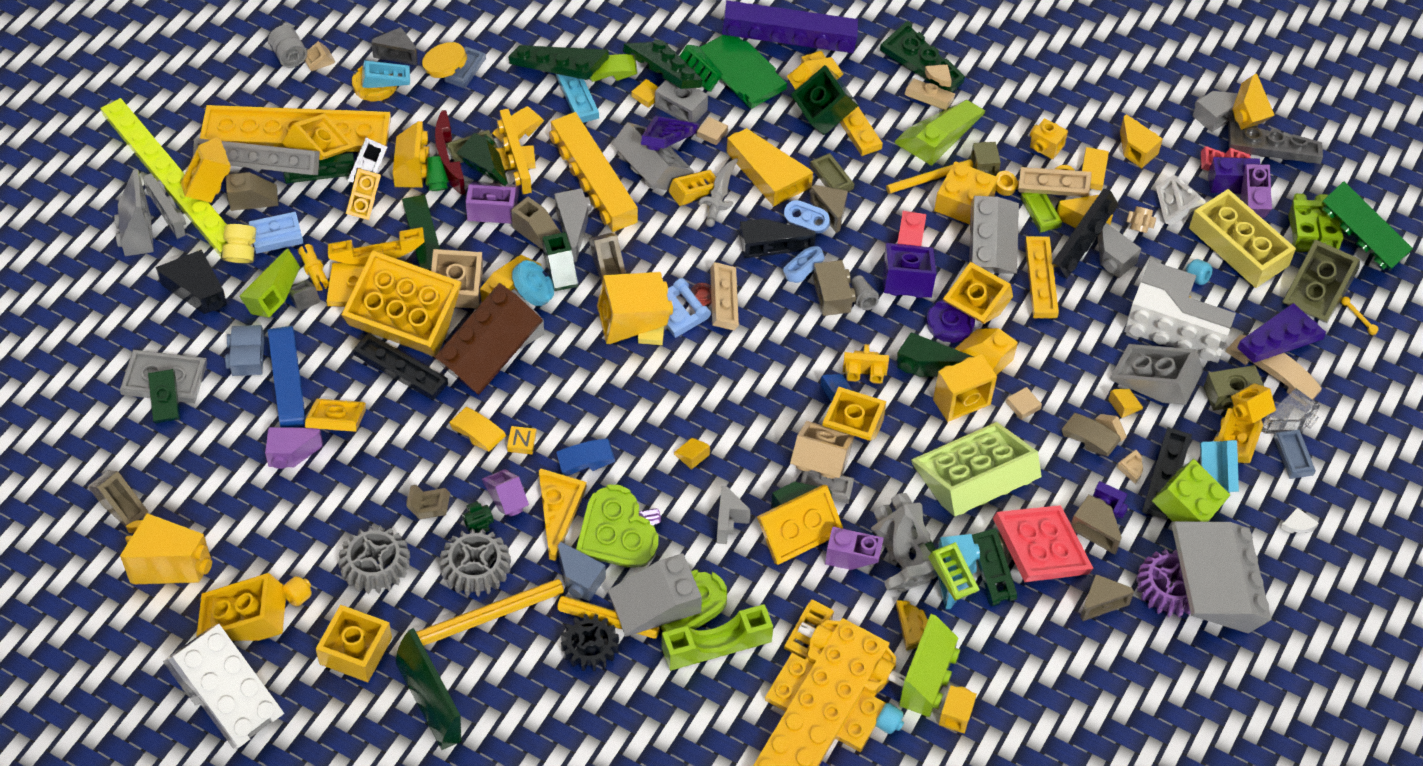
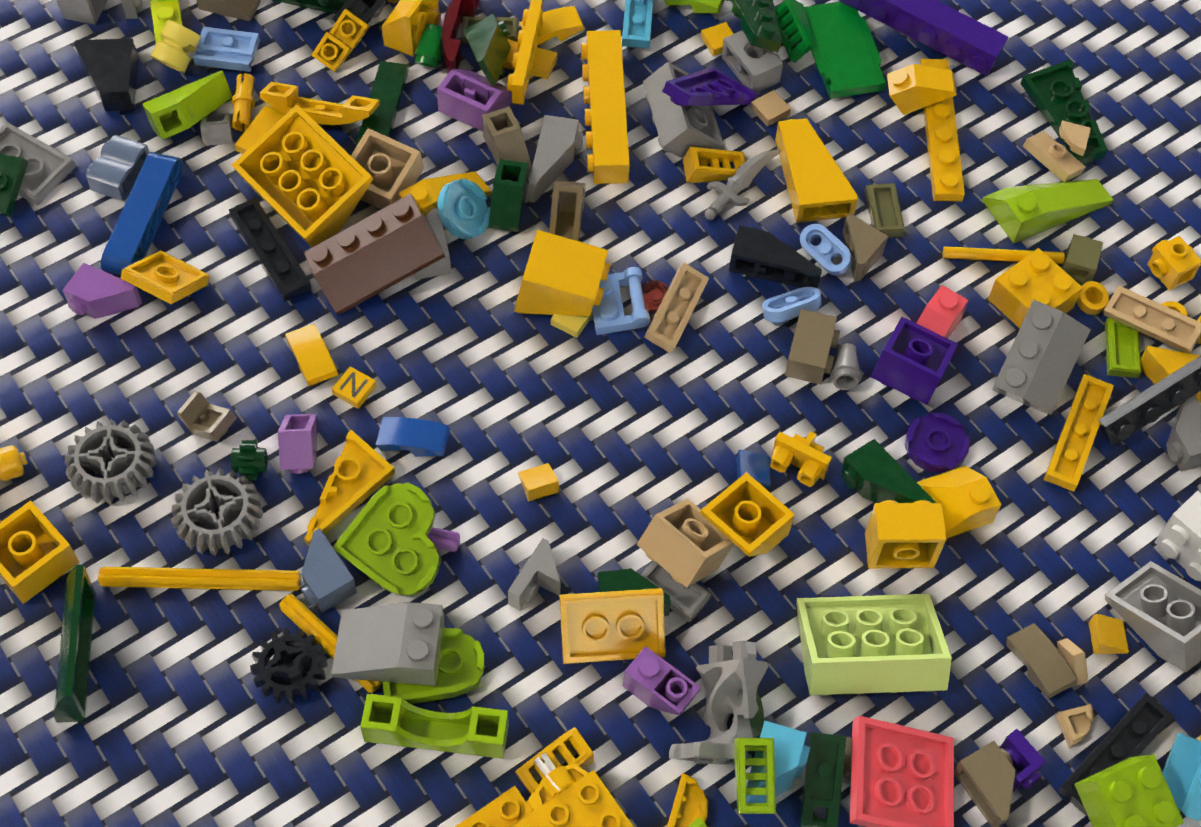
camera: 25 degrees right, 5 degrees up
dark green brick [791,65,859,135] -> none
yellow slope [943,262,1013,324] -> none
tan tile [1006,387,1042,420] -> none

